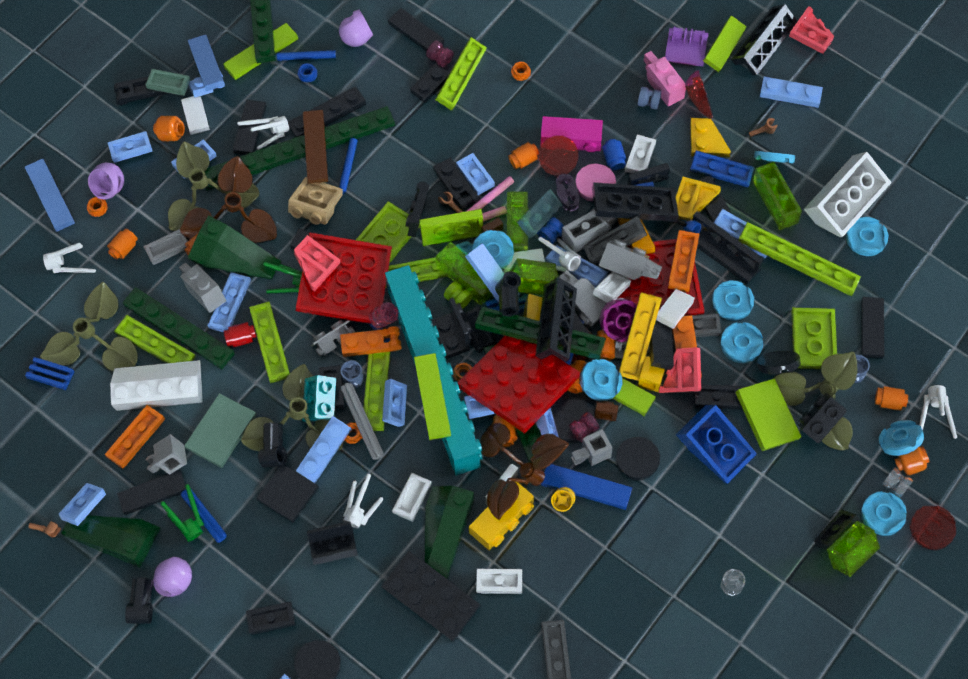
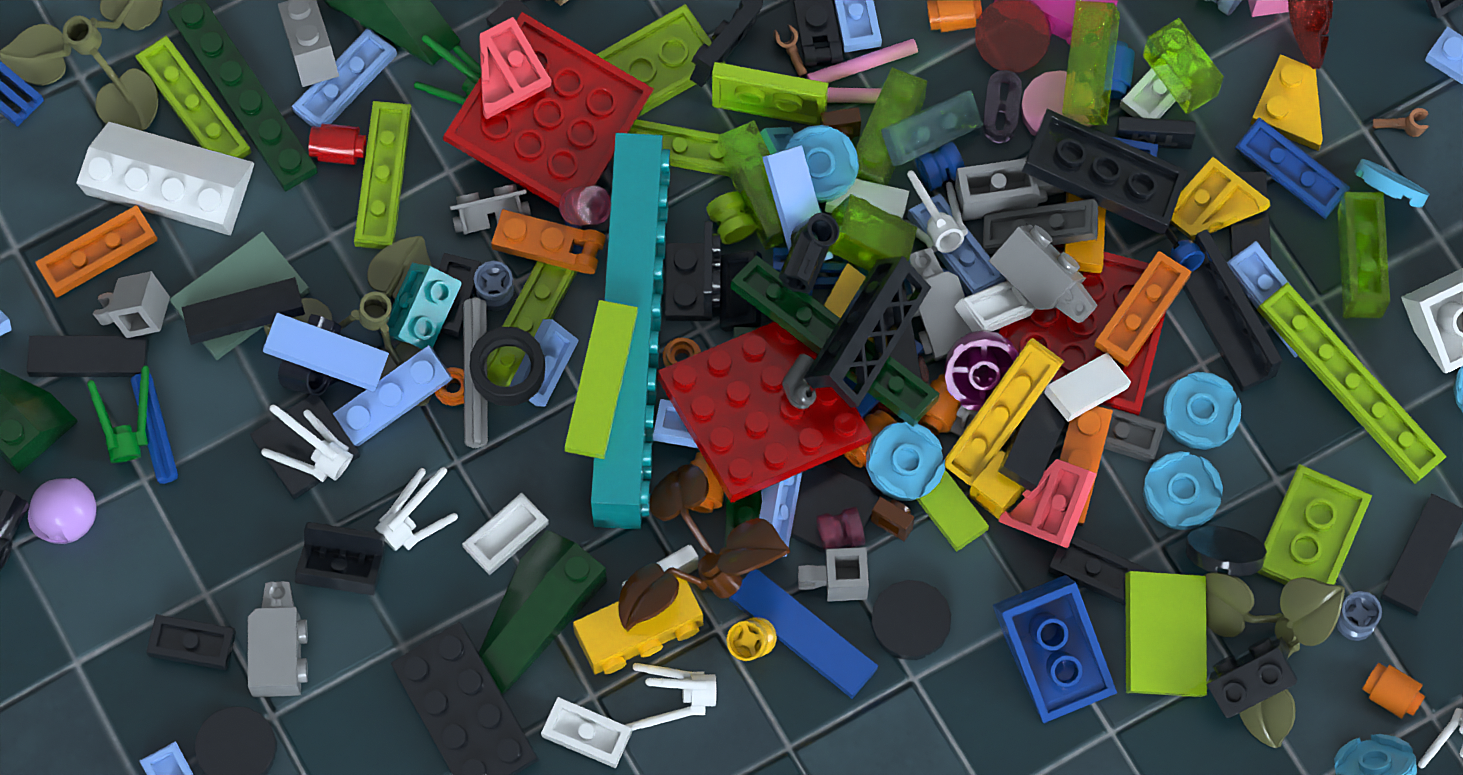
camera: 20 degrees right, 5 degrees up
none -> black tile [182,277,305,345]
none -> light grey hinge [248,581,308,697]
none -> white plant [261,404,353,482]
none -> light blue tile [263,313,389,392]
none -> black tyre [469,327,545,406]
none -> white plant [625,663,716,731]
none -> dark grey arm [782,354,816,409]
none -> clear neon green brick [1062,0,1120,126]
none -> clear neon green brick [1143,18,1224,114]

